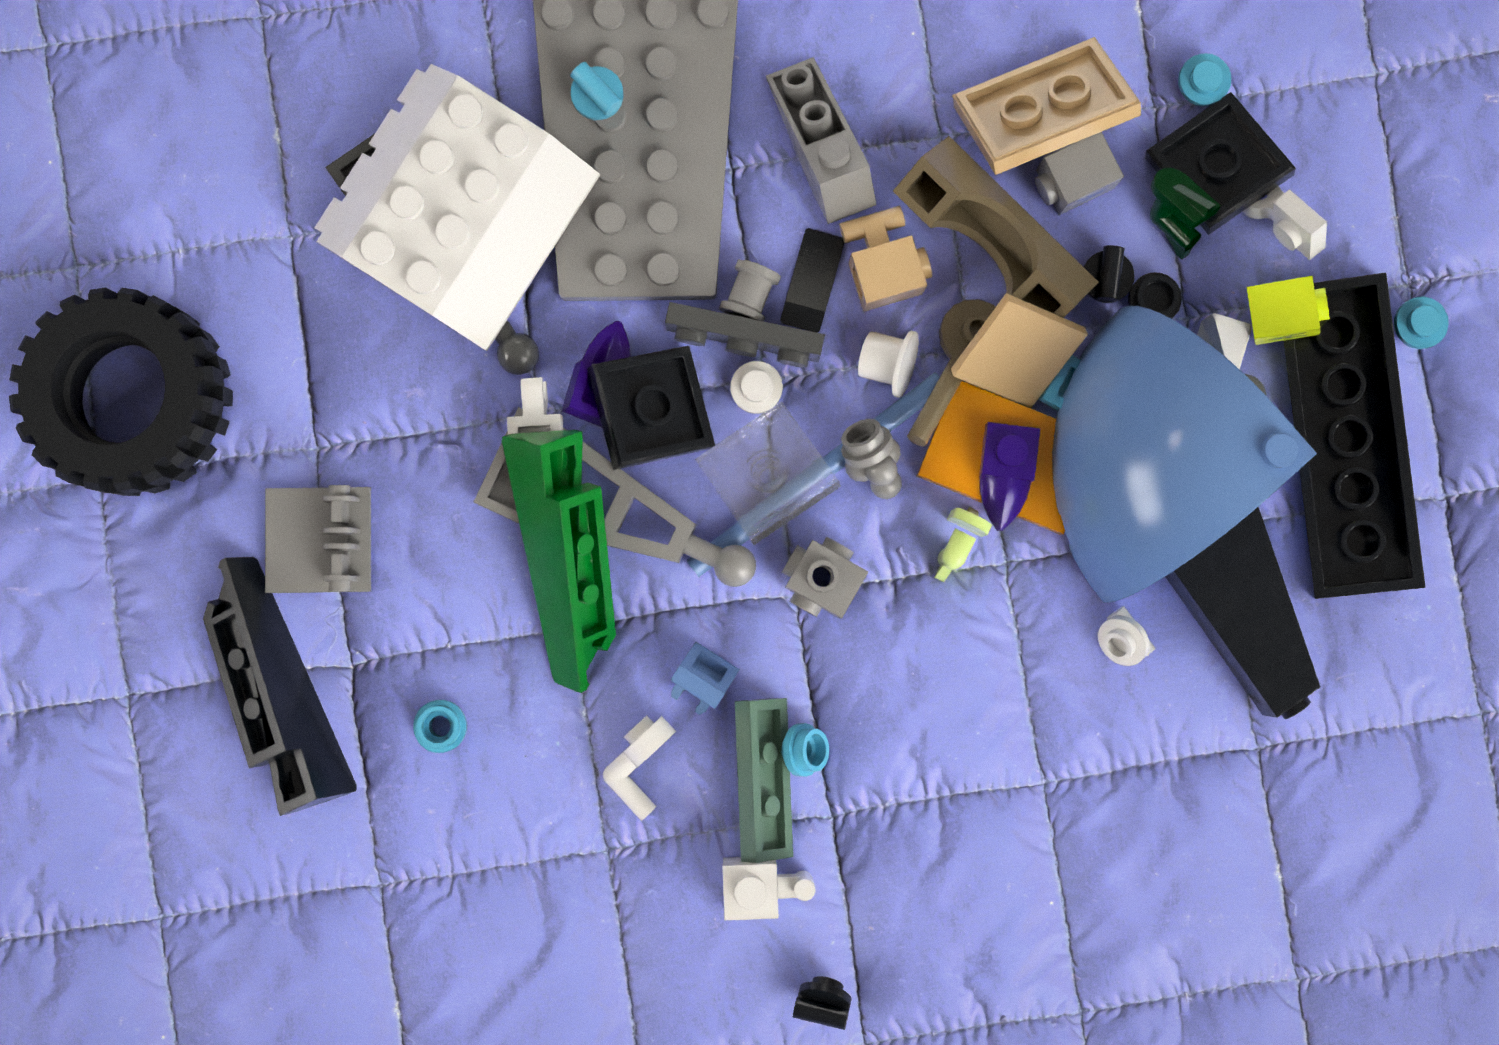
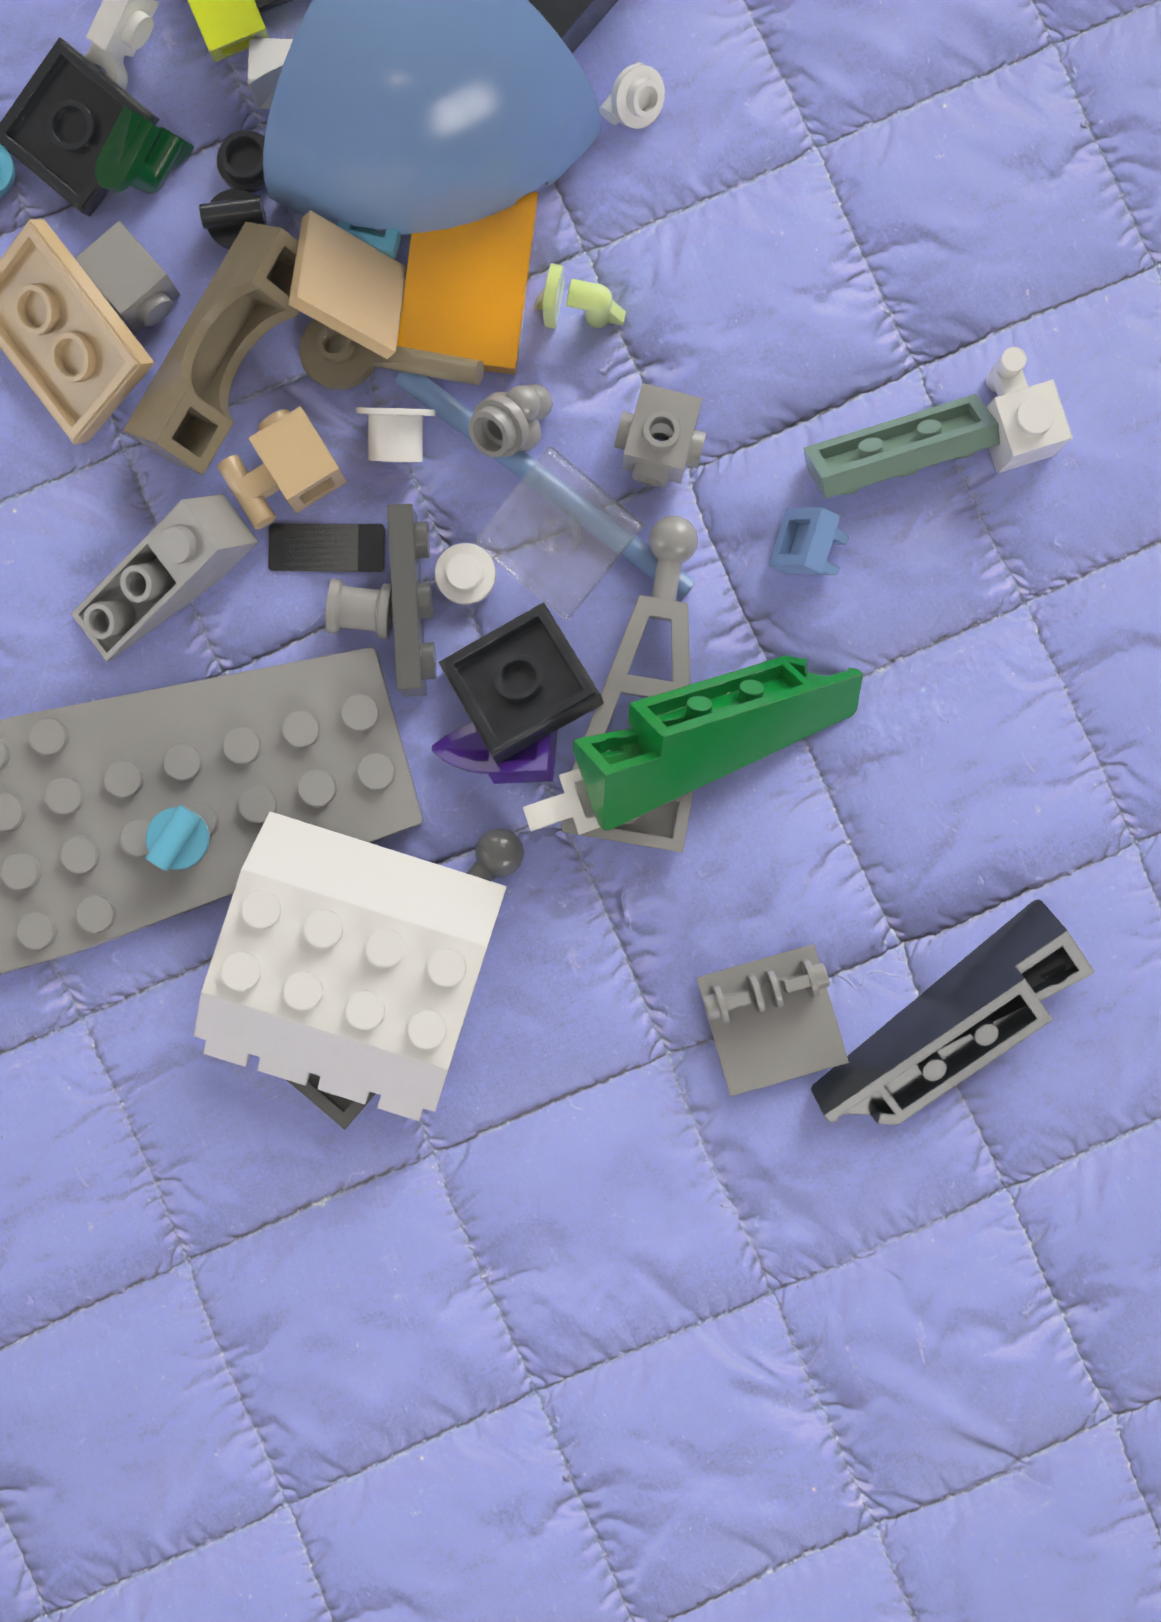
camera: 95 degrees left, 0 degrees up
black tyre [9,287,233,496] -> none
medium azure plate [413,700,467,753] -> none
white plate [603,716,676,821] -> none
medium azure plate [781,723,829,777] -> none
black plate [793,976,852,1030] -> none
dark purple plate [979,422,1040,531] -> none

